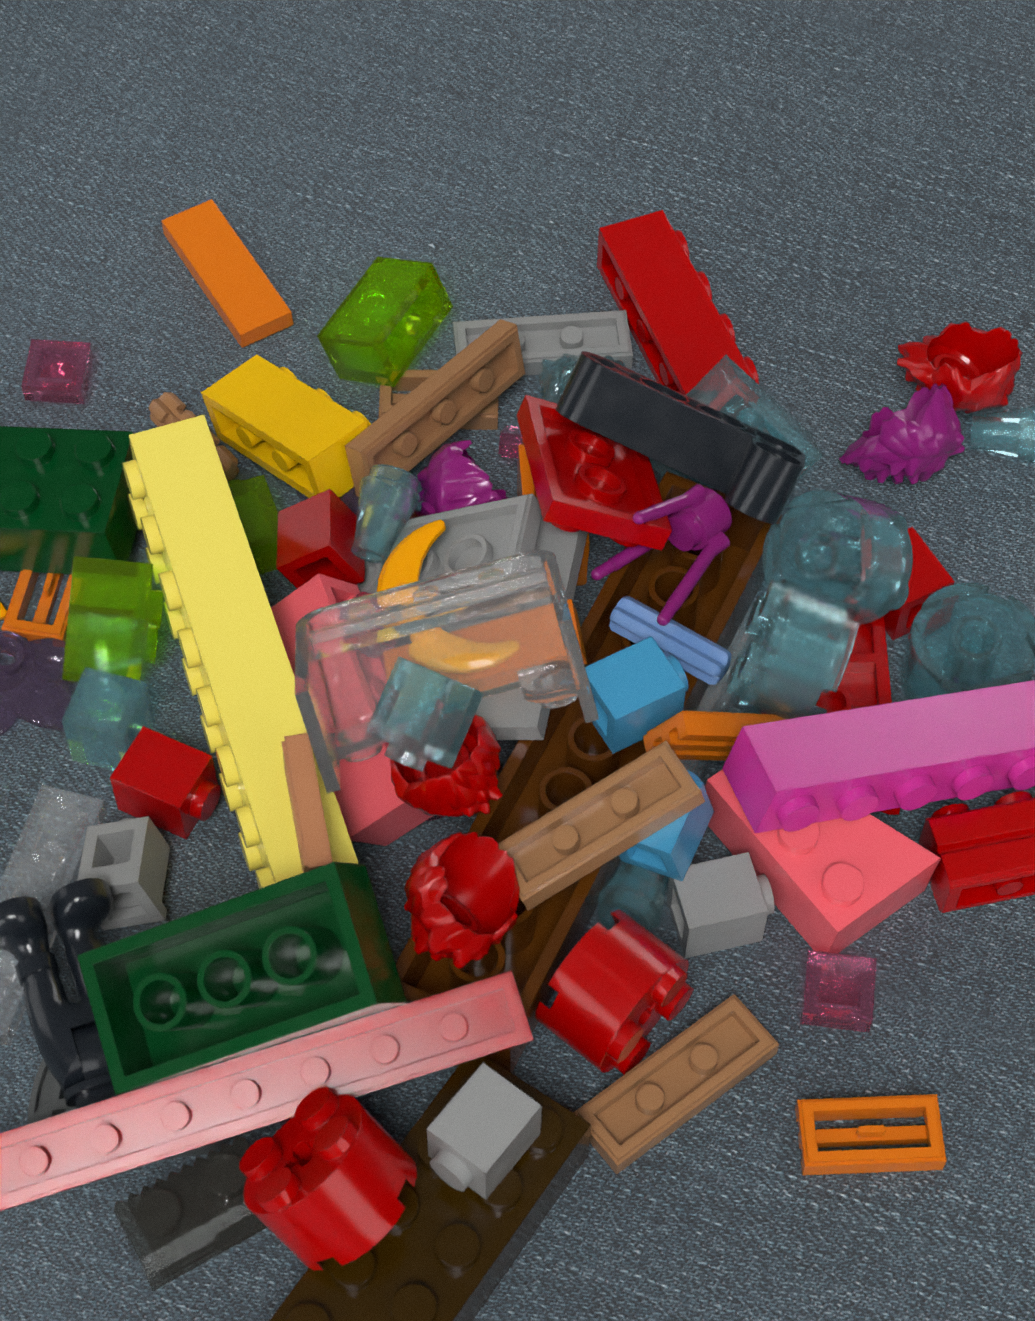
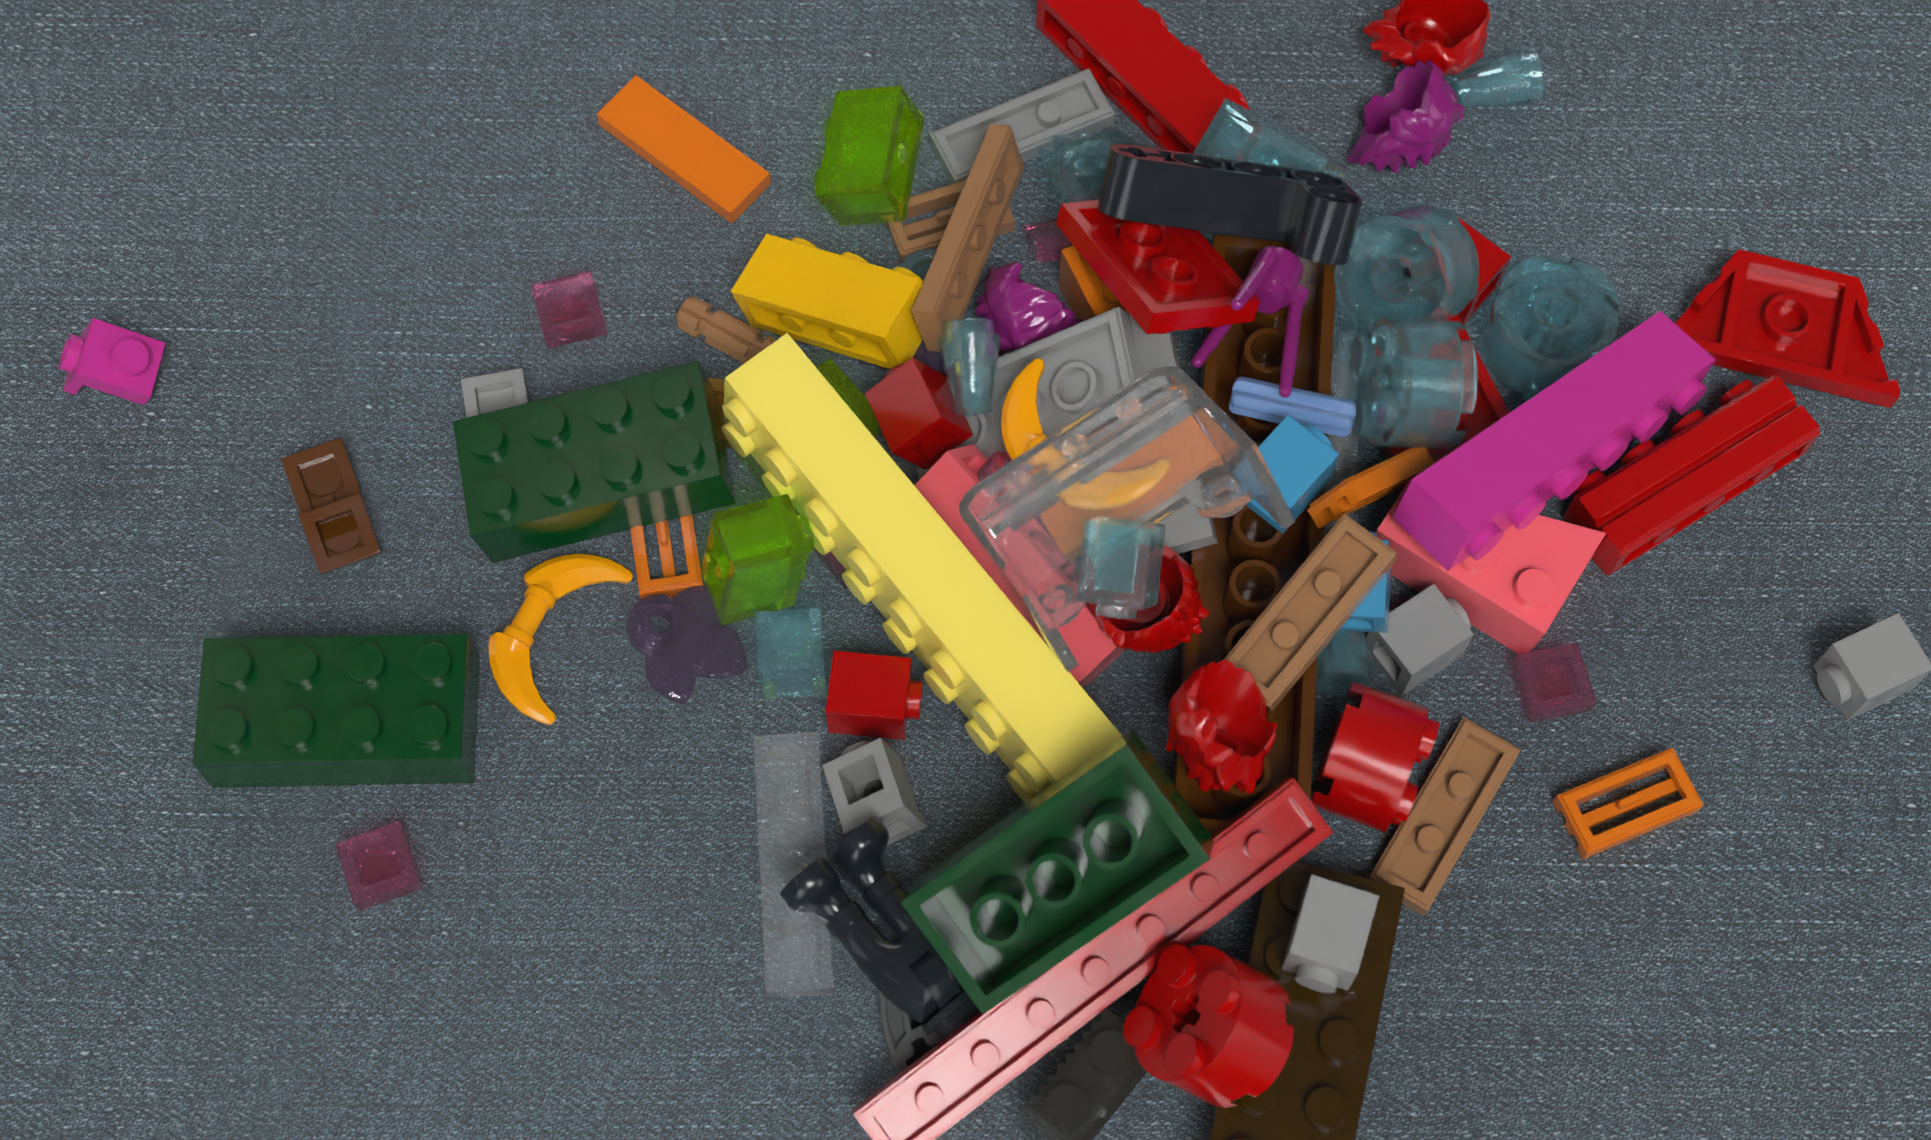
camera: 20 degrees left, 10 degrees up
nougat tile [282,732,333,873] -> none

